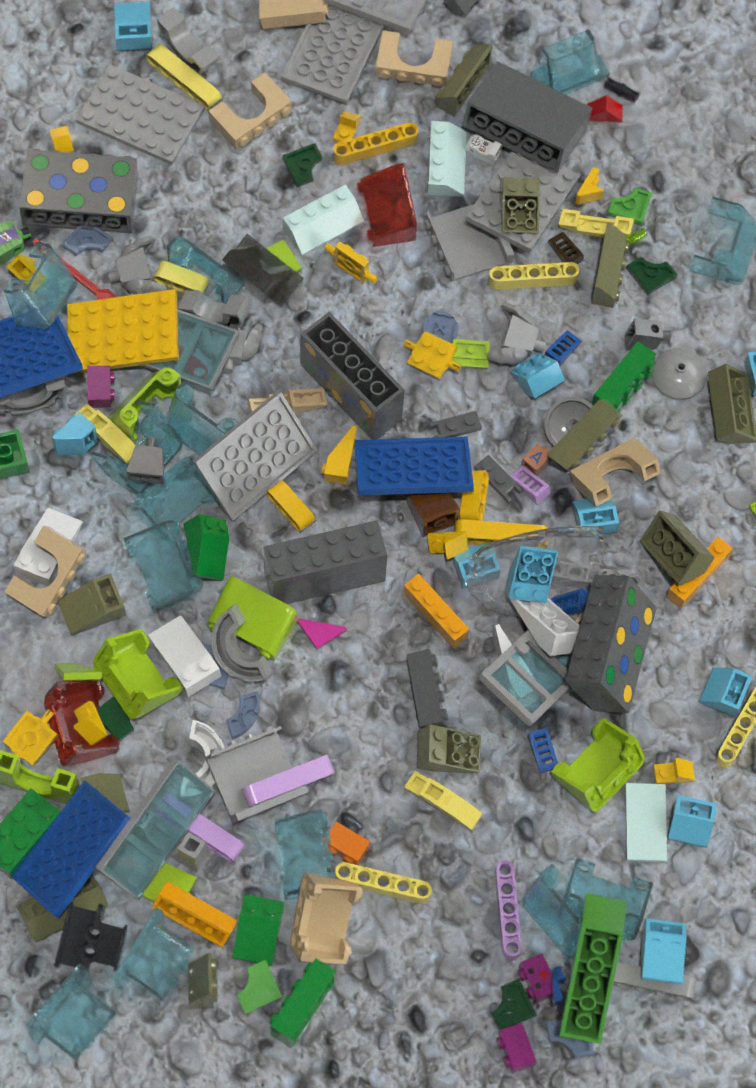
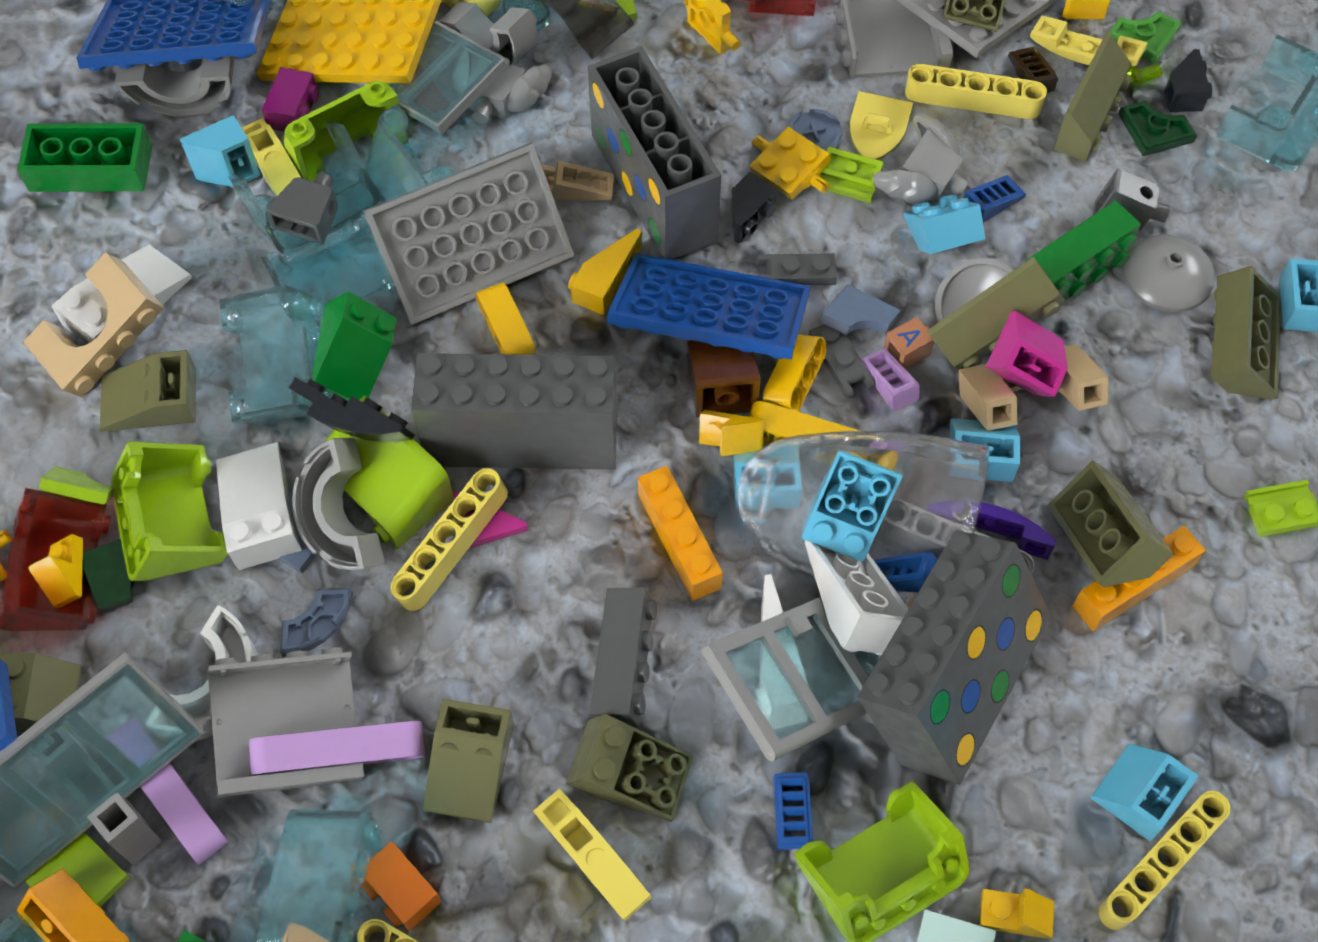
camera: 20 degrees right, 5 degrees down
none -> black slope [289,377,415,442]
none -> light yellow beam [390,468,508,611]
none -> olive slope [423,699,514,823]
none -> black slope [730,172,777,244]
none -> sand blue tile [820,284,901,335]
none -> light yellow shield [850,91,913,160]
none -> dark purple slope [926,500,1056,560]
none -> dark pink slope [985,310,1068,397]
none -> black slope [1164,49,1212,113]

